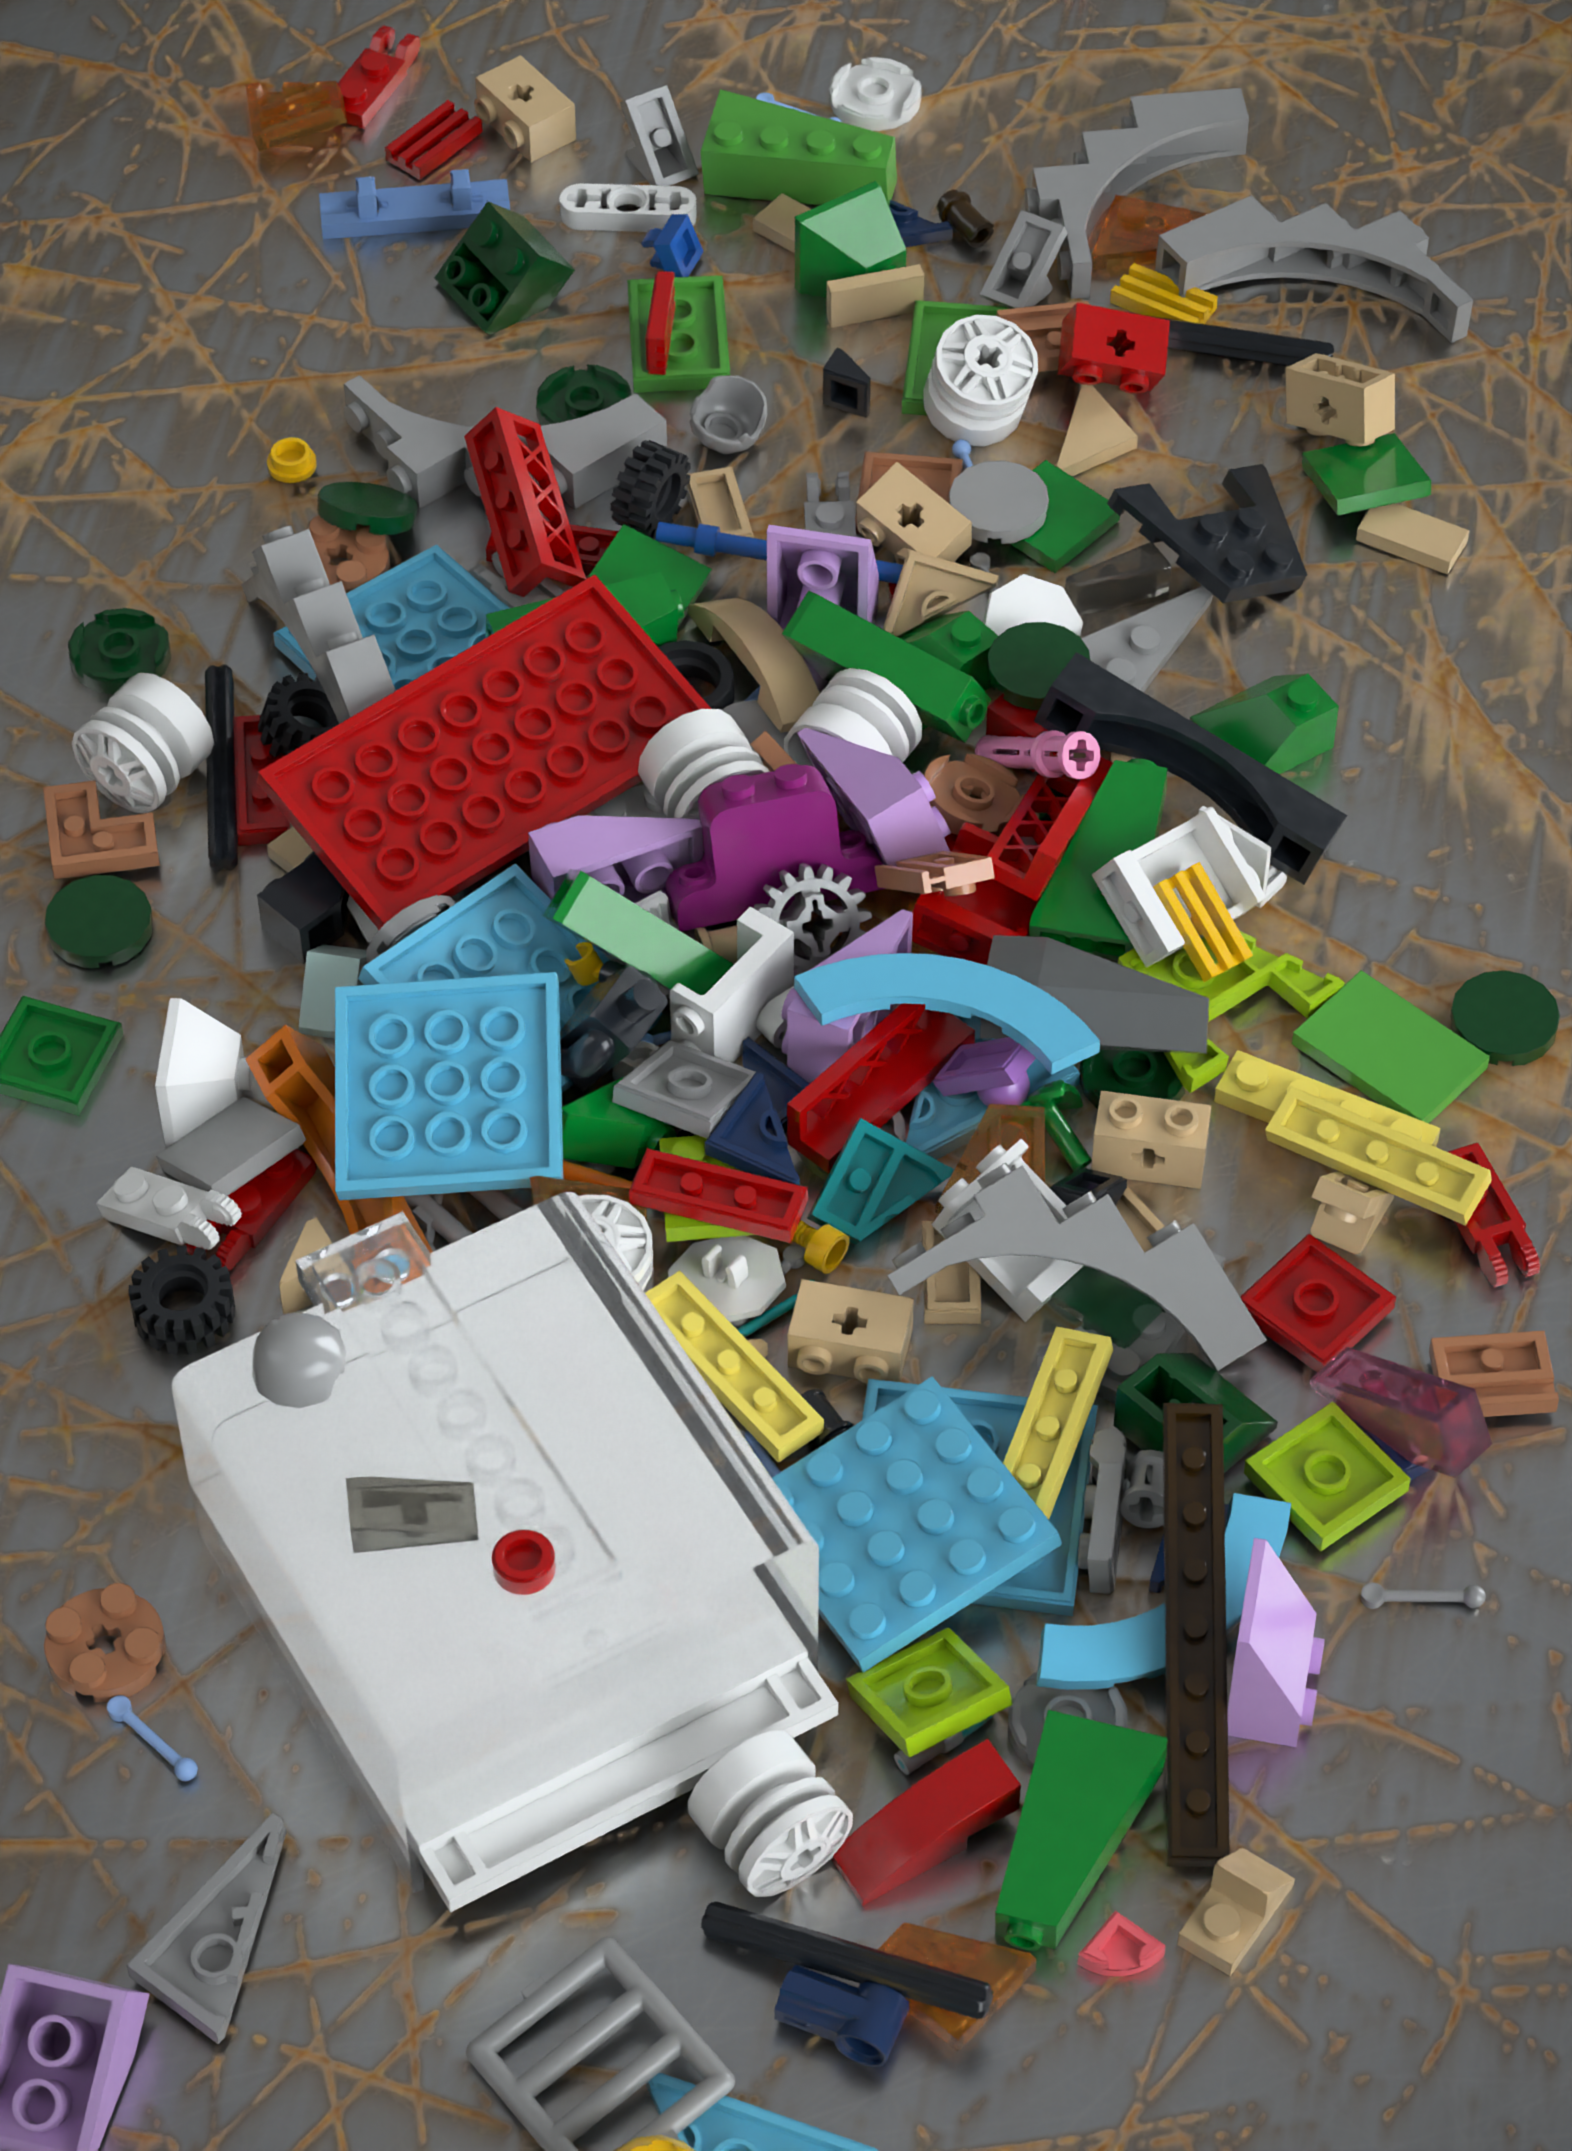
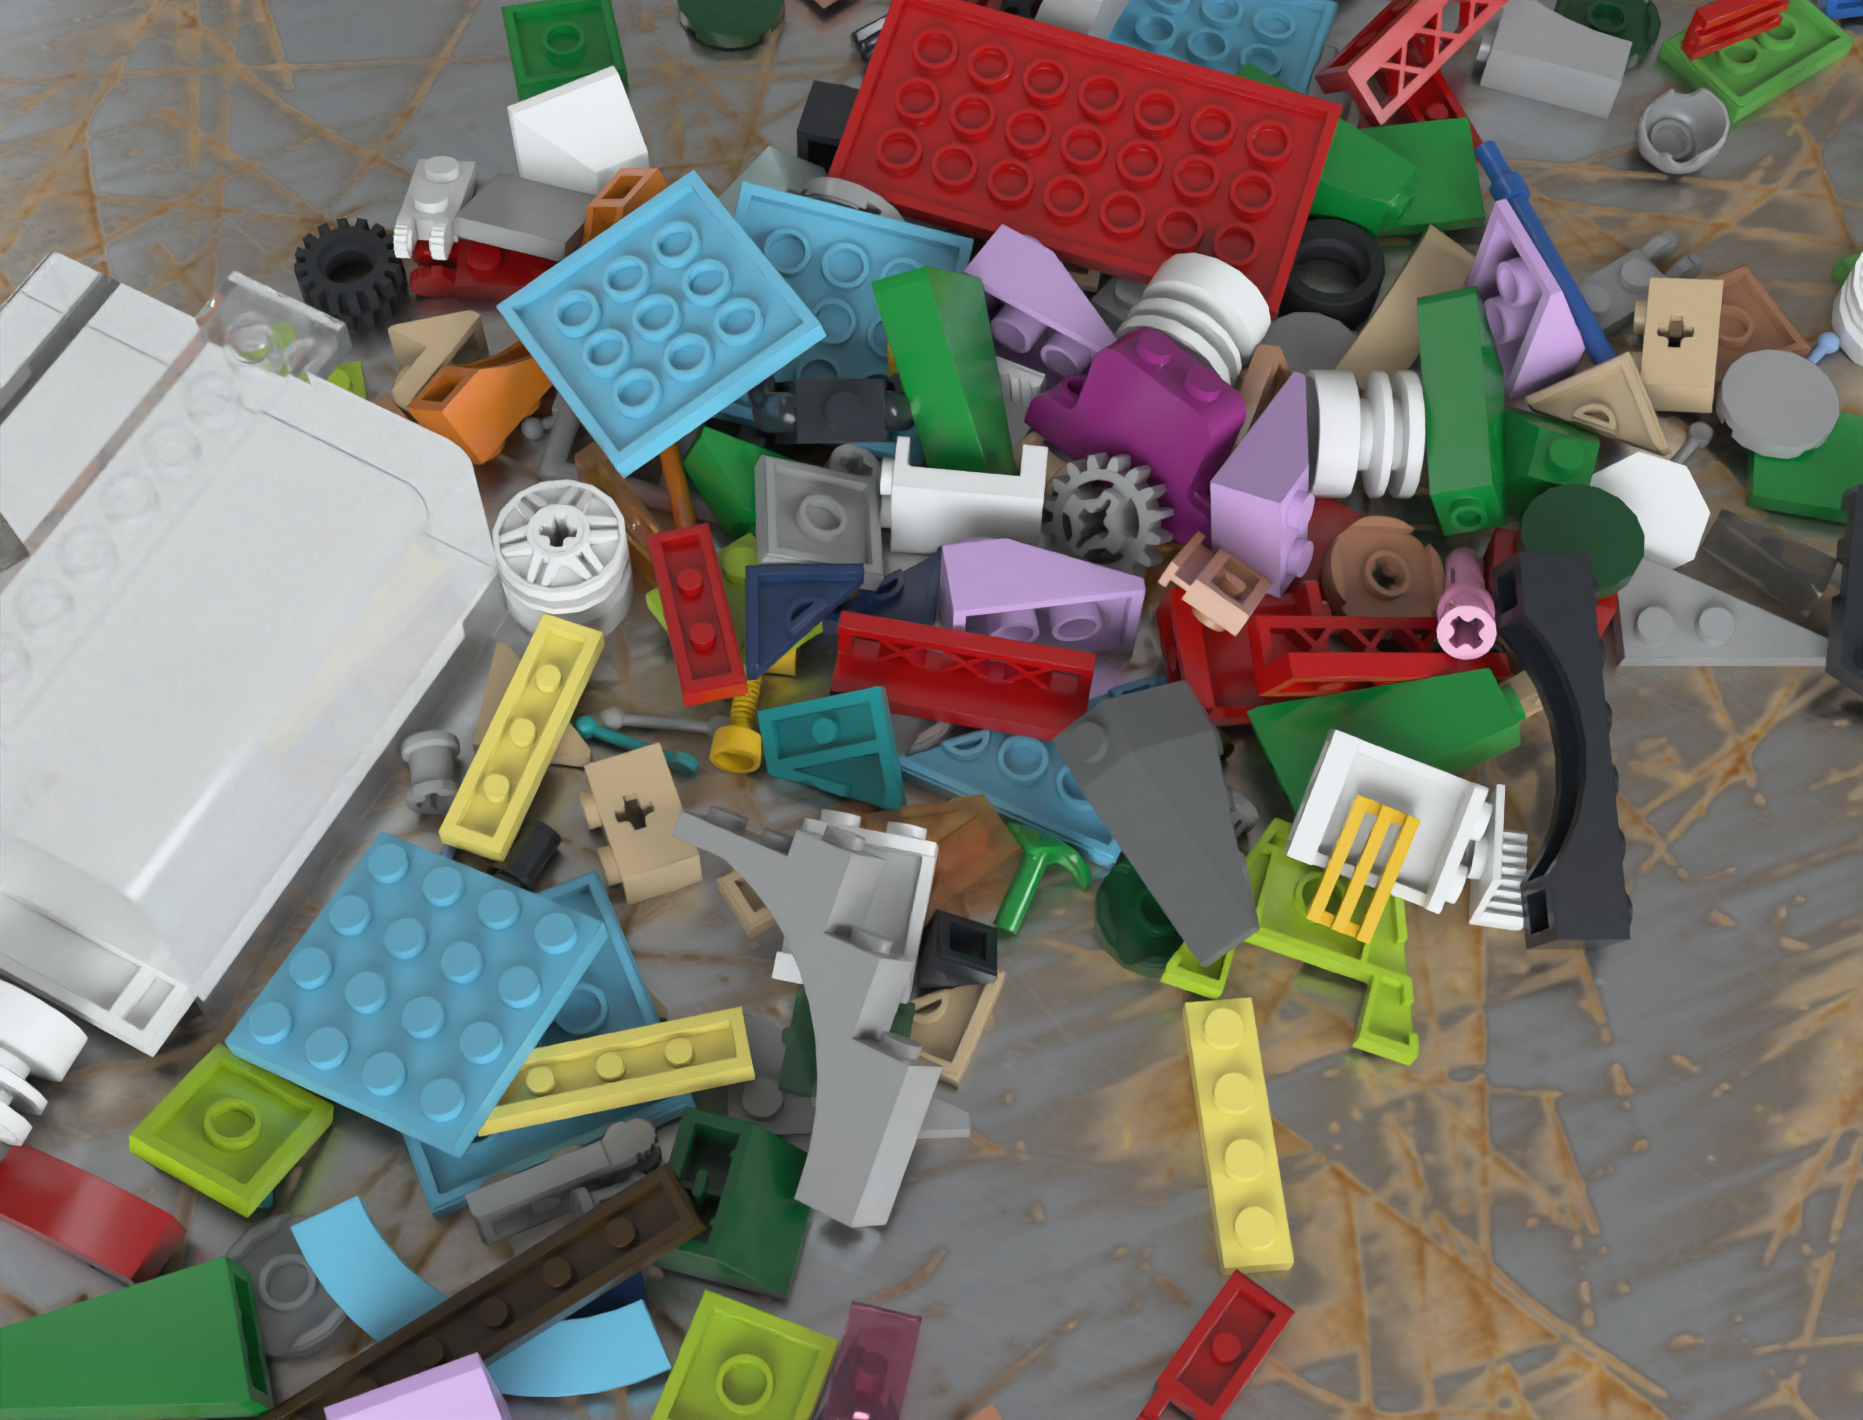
camera: 55 degrees right, 10 degrees up
light grey hair [252,1312,346,1408] -> none
black tyre [610,440,691,539] -> none
white piece [668,1236,786,1322] -> none
tan tile [684,467,754,557] -> none
medium azure tile [794,953,1100,1075] -> none
black slope [823,348,871,418] -> none
medium lavender tile [933,1037,1036,1112] -> none
tan brick [1091,1091,1212,1189] -> none
green slope [1190,673,1339,774] -> none
red plate [1240,1233,1396,1376] -> none
light yellow plate [1265,1086,1492,1226] -> none
bright green tile [1292,970,1490,1123] -> none
tan slope [1310,1171,1394,1254] -> none
dark green tile [1450,970,1560,1066] -> none

